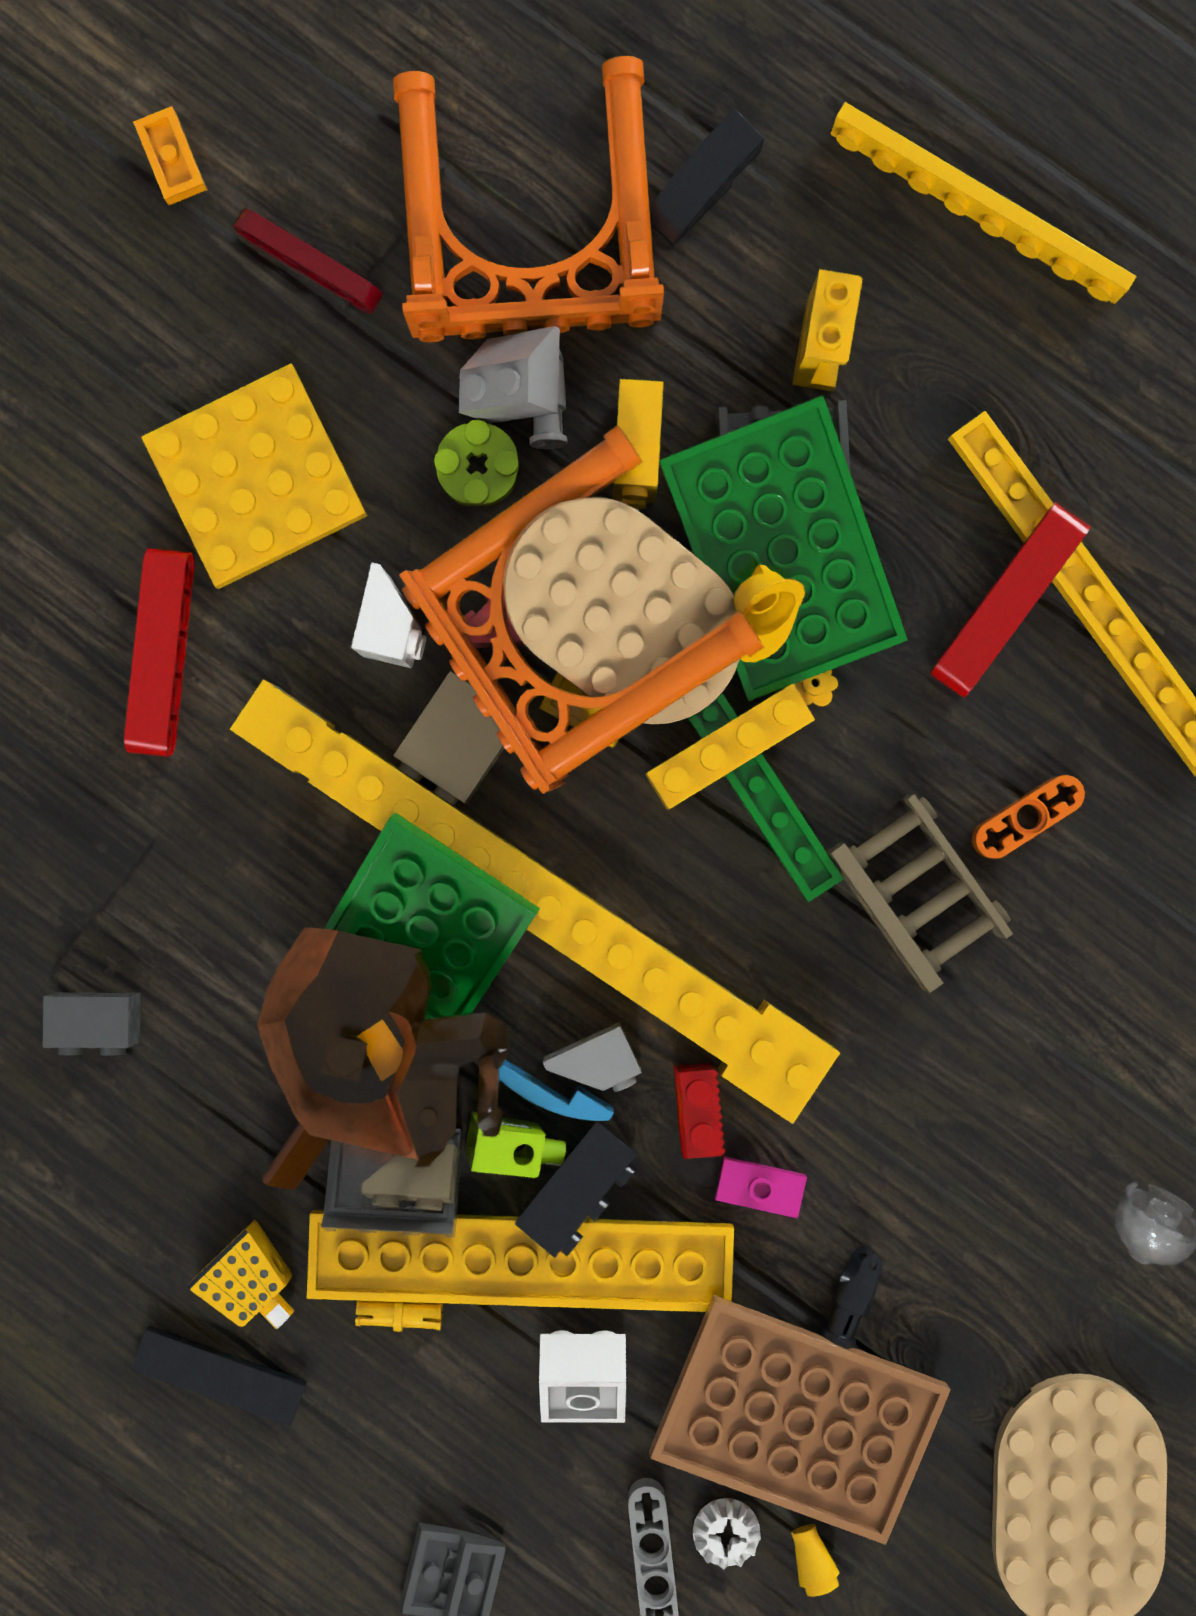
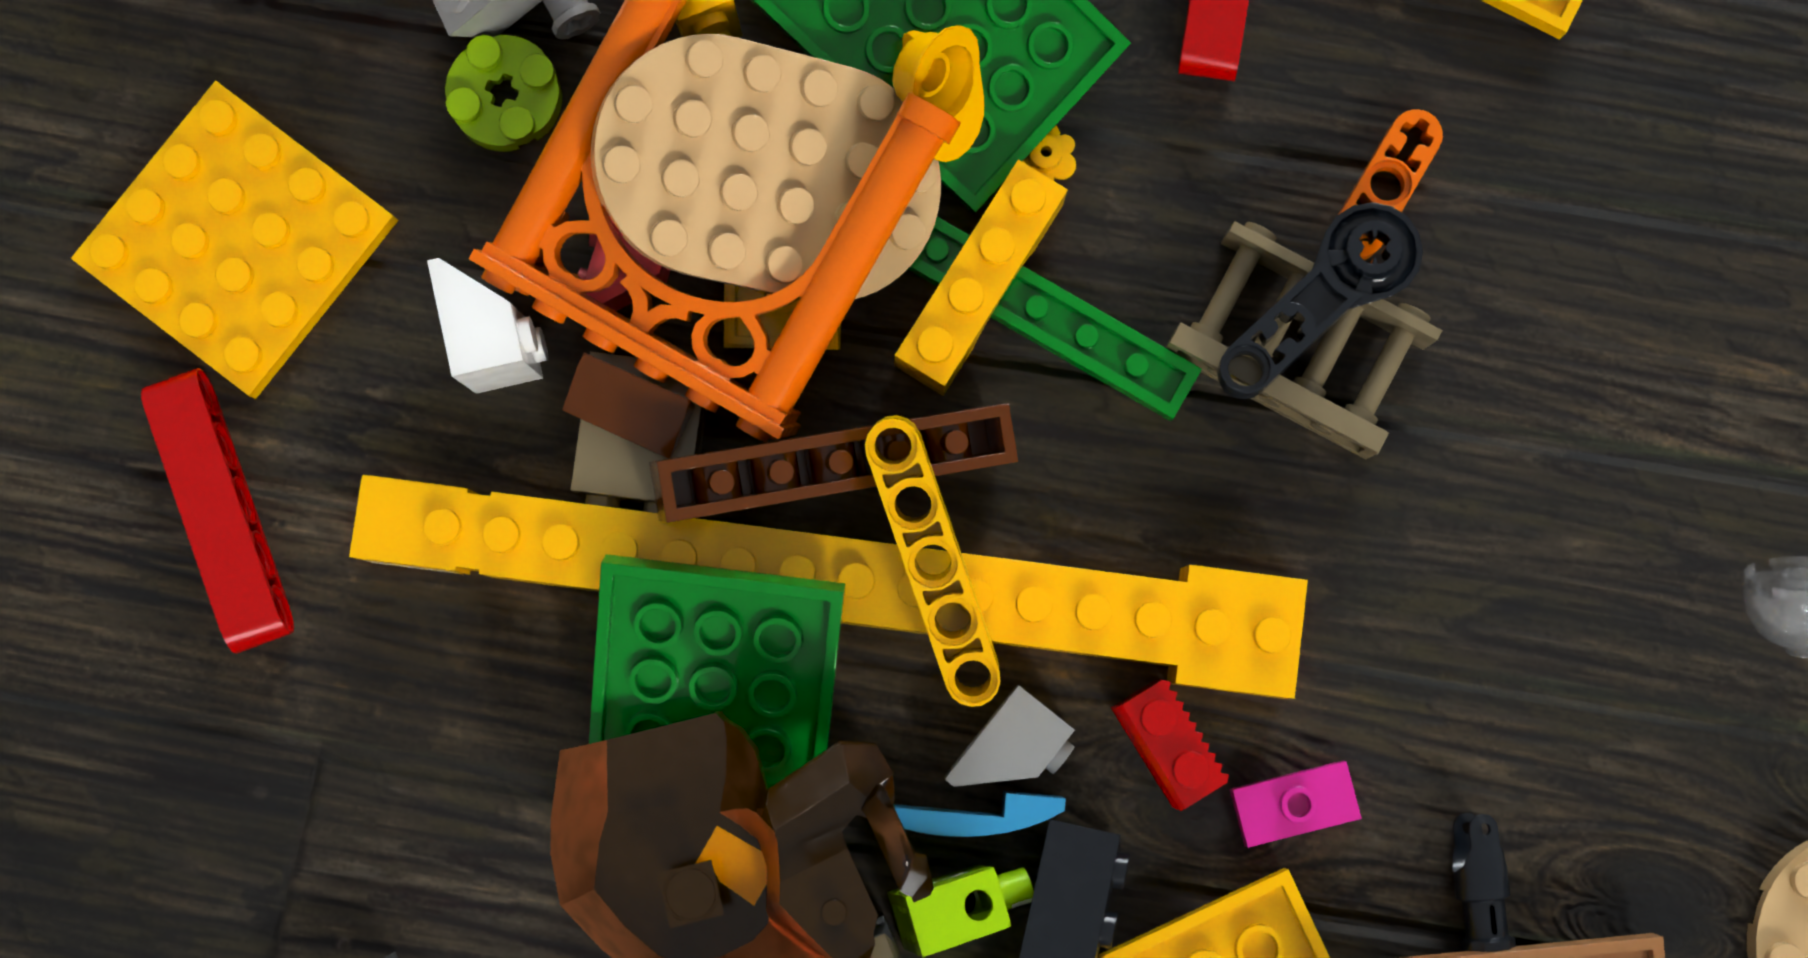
camera: 25 degrees left, 5 degrees down
none -> reddish brown slope [562,352,695,459]
none -> reddish brown brick [649,403,1018,523]
none -> yellow beam [865,415,1001,707]
none -> black beam [1217,202,1423,399]

